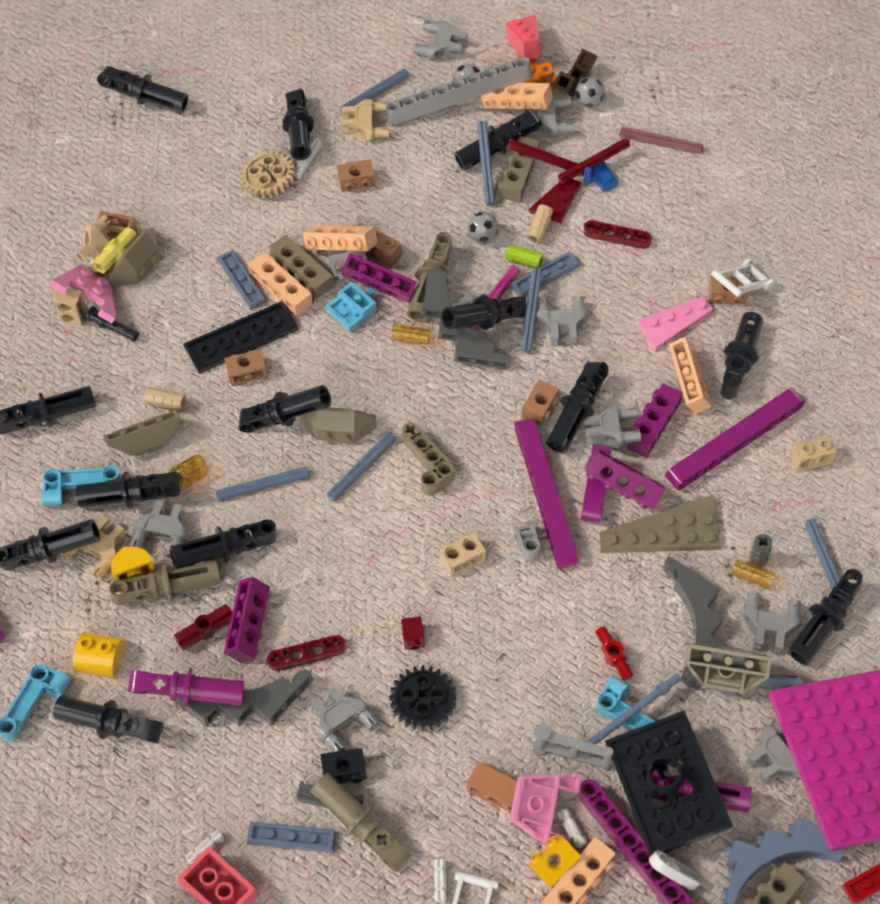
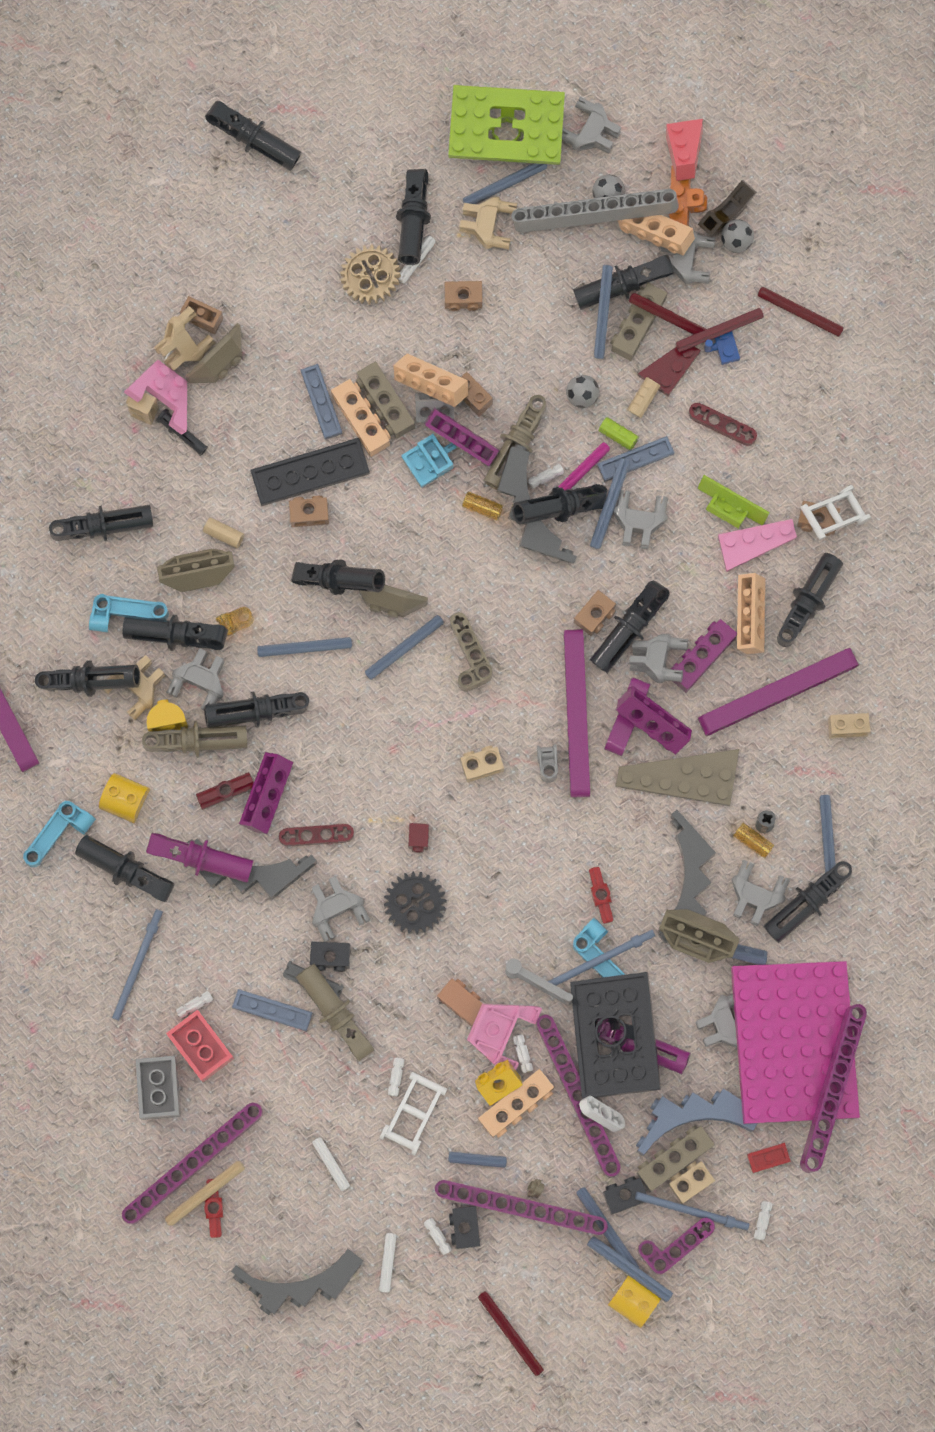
camera: 10 degrees right, 20 degrees up
light yellow piece [92,227,137,274] -> none
none -> sand blue bar [112,909,163,1021]
none -> lime plate [448,85,565,165]
none -> lime bracket [697,475,770,529]

